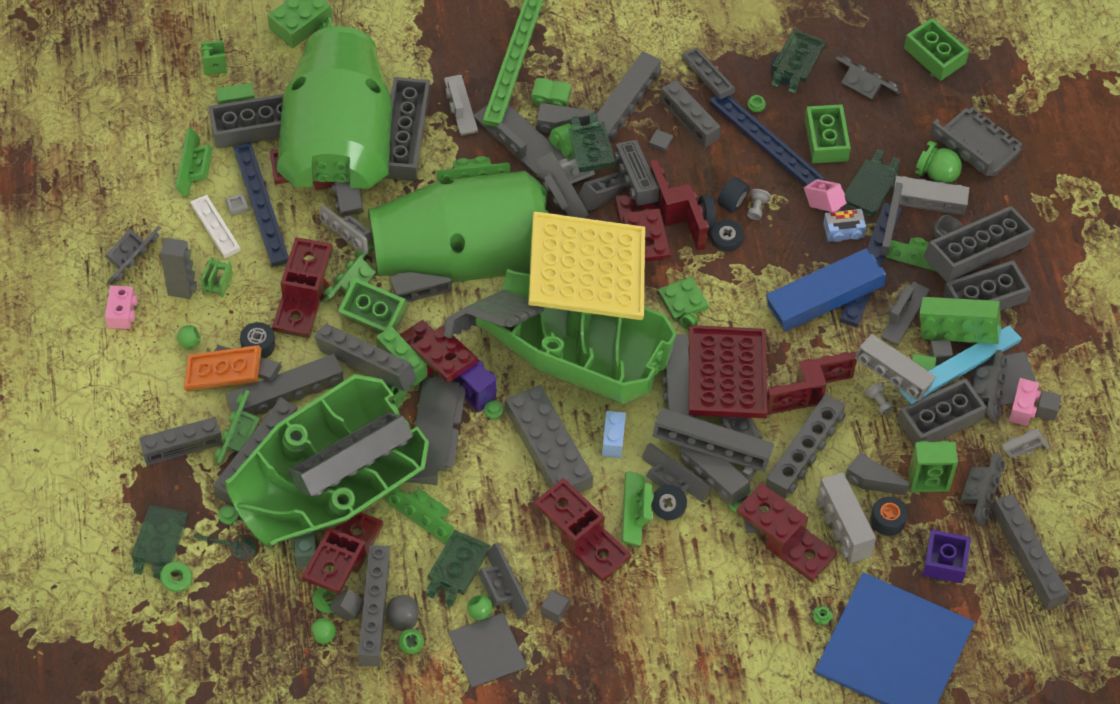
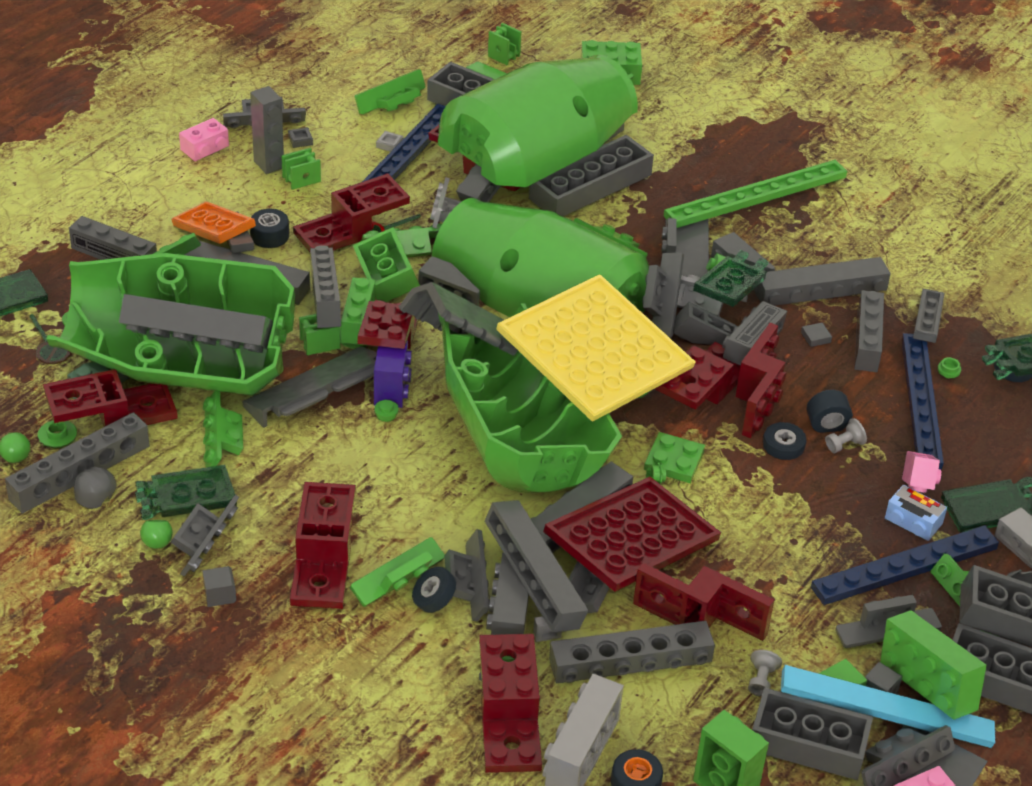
camera: 45 degrees right, 15 degrees down
bright green piece [177,325,201,349] -> none
white tile [190,194,241,259] -> none
dark grey piece [329,589,364,620] -> none
bright green piece [398,629,424,655] -> none
light grey bracket [444,75,478,136] -> none
dark grey sticker [448,613,527,687] -> none
dark grey brick [505,384,593,493] -> none
bright green brick [531,78,571,107] -> none
light blue brick [602,411,626,458] -> none
black bush [697,195,716,228] -> none
blue brick [766,249,886,332] -> none
bright green brick [805,104,851,164] -> none
dark grey slope [845,452,910,495] -> none
light grey brick [855,334,936,402] -> none
dark grey tile [880,182,903,256] -> none

